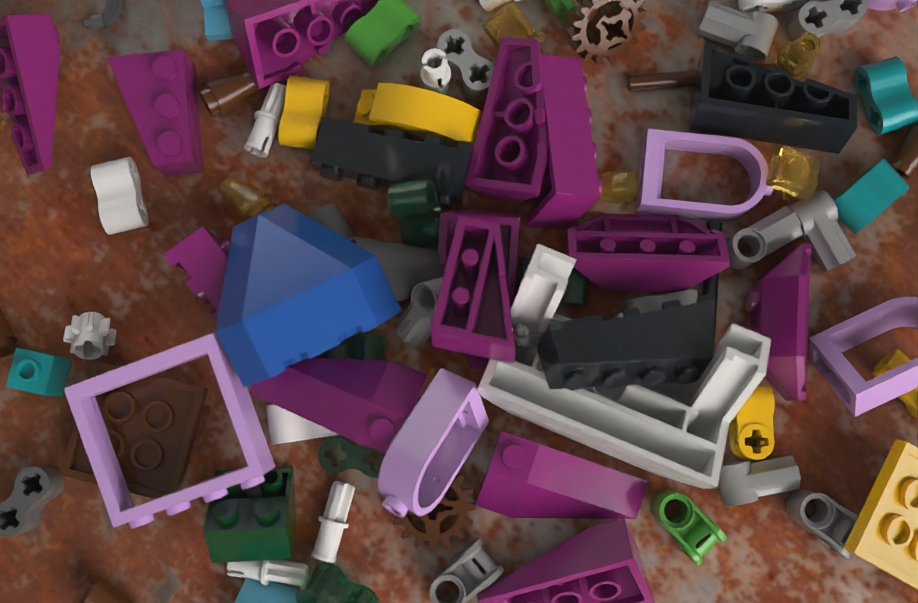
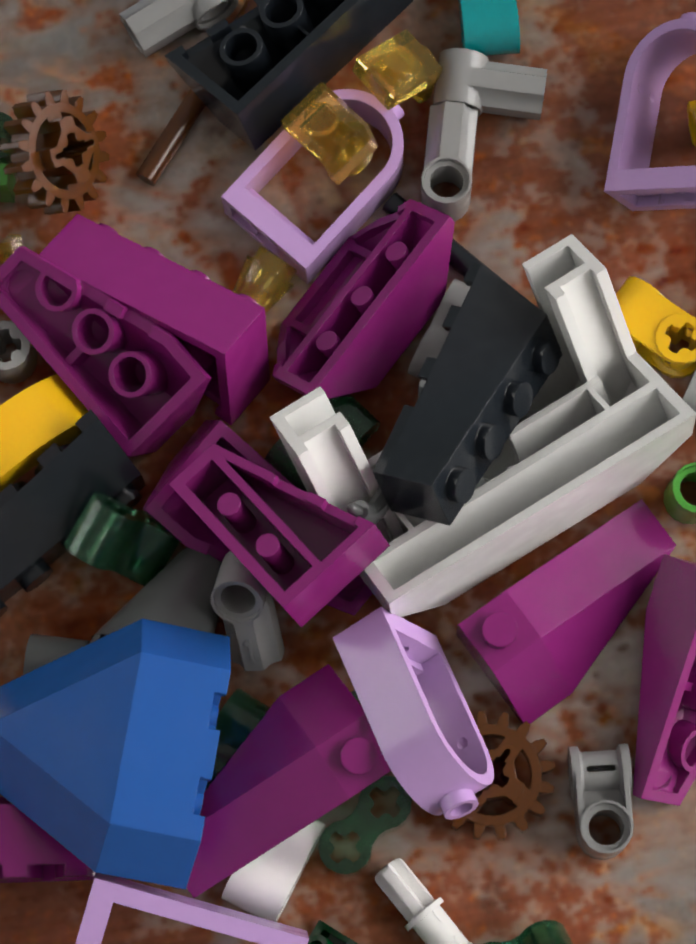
camera: 55 degrees left, 5 degrees down
magenta wedge [746,243,812,401] -> none
none -> clear yellow bracket [281,82,378,185]

